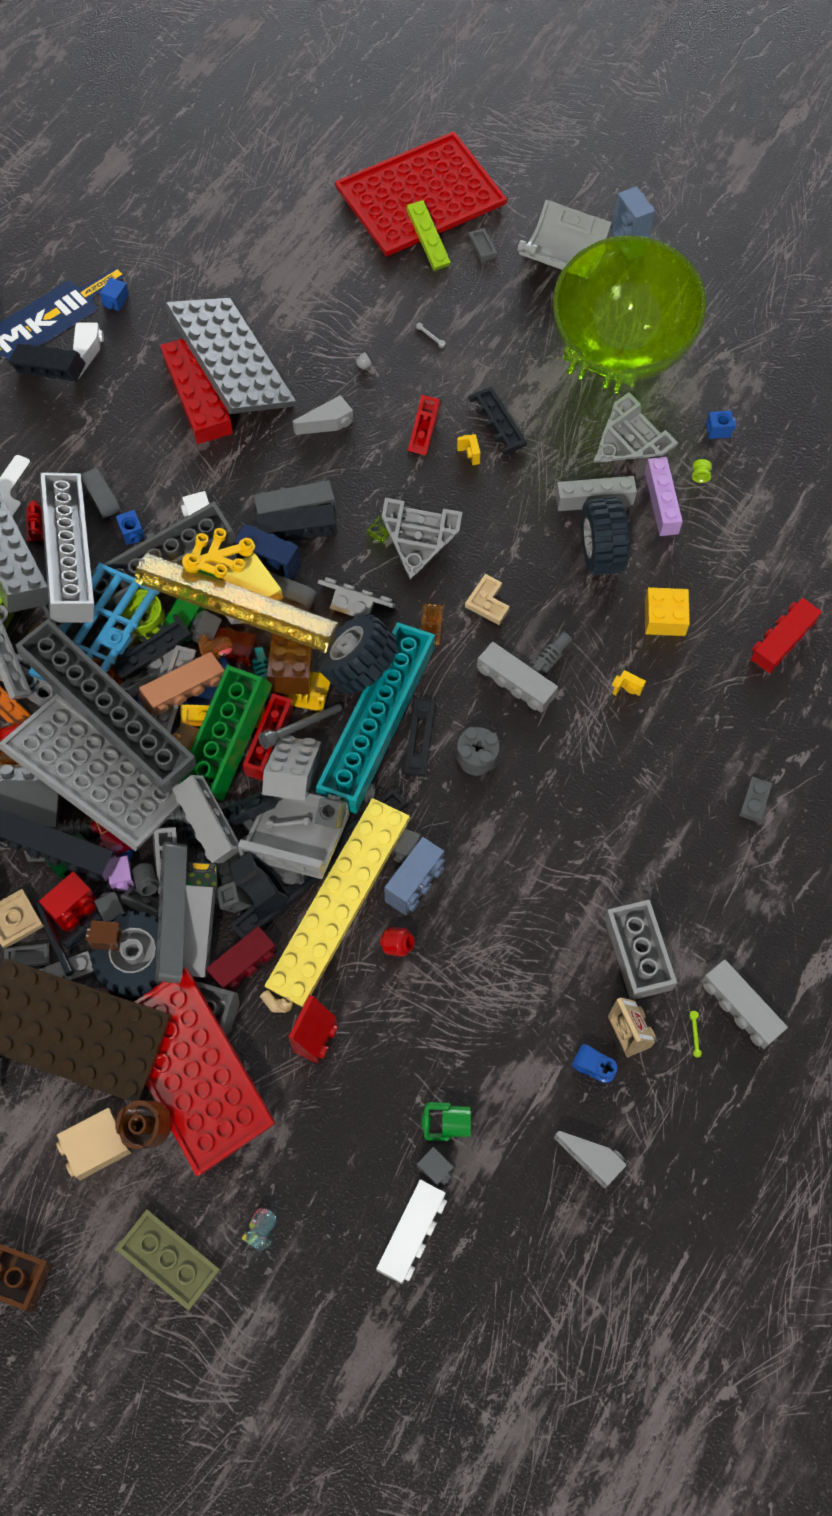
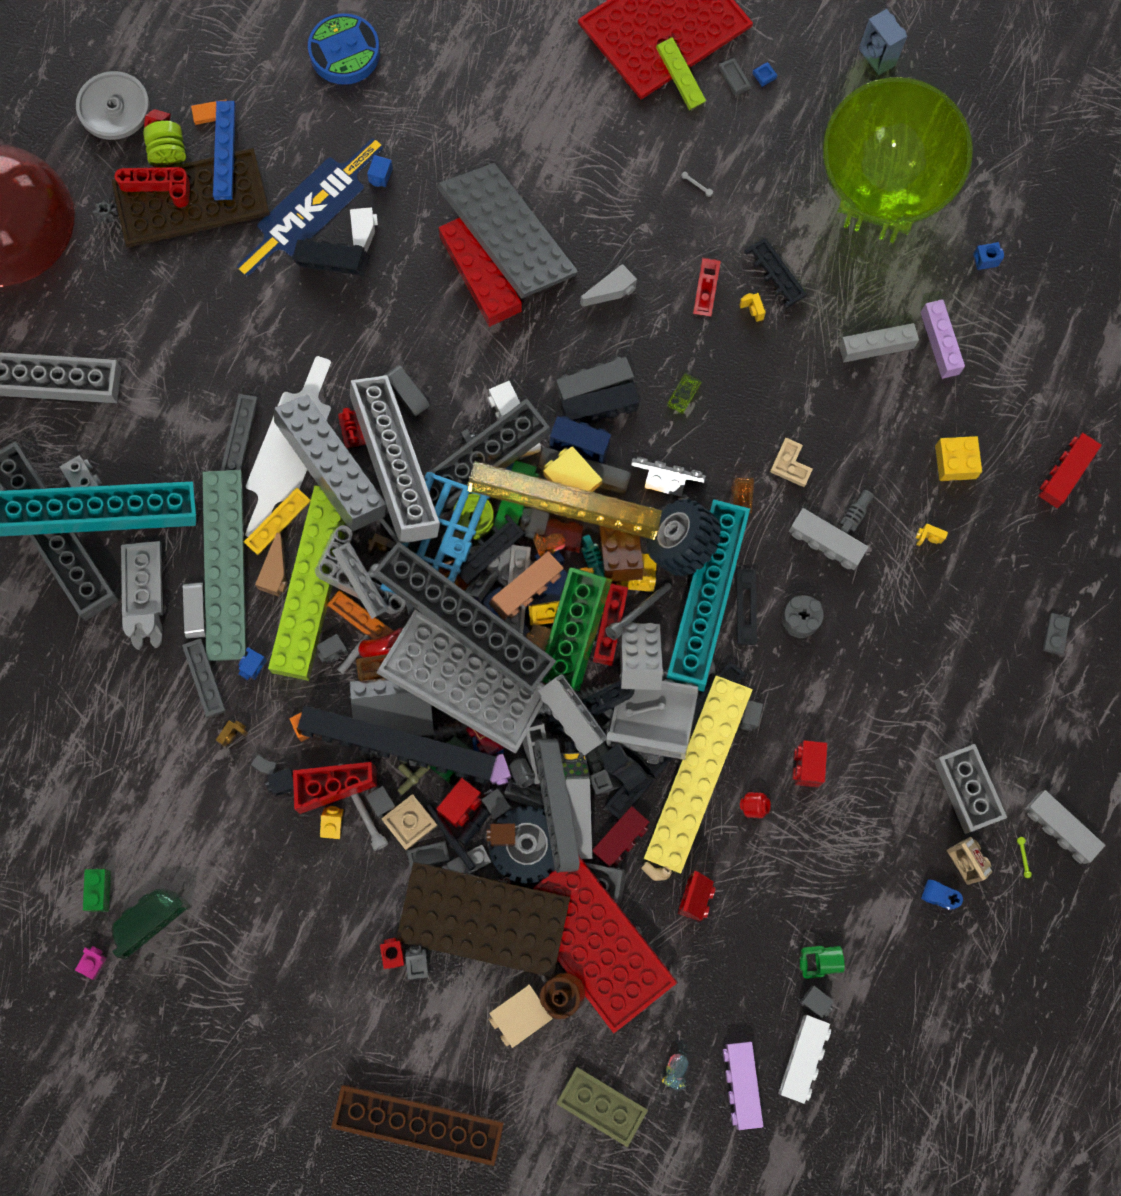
camera: 10 degrees left, 10 degrees up
blue brick [116,510,145,545] -> none
yellow plant [182,528,255,578] -> none
dark grey brick [314,794,347,829] -> none
light grey hinge [356,352,372,369] -> none
light grey wedge [382,498,462,580] -> none
sand blue brick [384,837,445,916] -> none
light grey hinge [517,200,612,278] -> none
light grey slope [554,1131,626,1189] -> none
black wheel [581,497,630,575] -> none
light grey wedge [593,392,678,463] -> none
lime wheel [692,459,712,483] -> none
none -> piece [308,14,380,84]
none -> olive piece [398,763,430,795]
none -> lavender brick [723,1042,763,1130]
none -> blue tile [752,62,777,87]
none -> red piece [792,741,827,787]

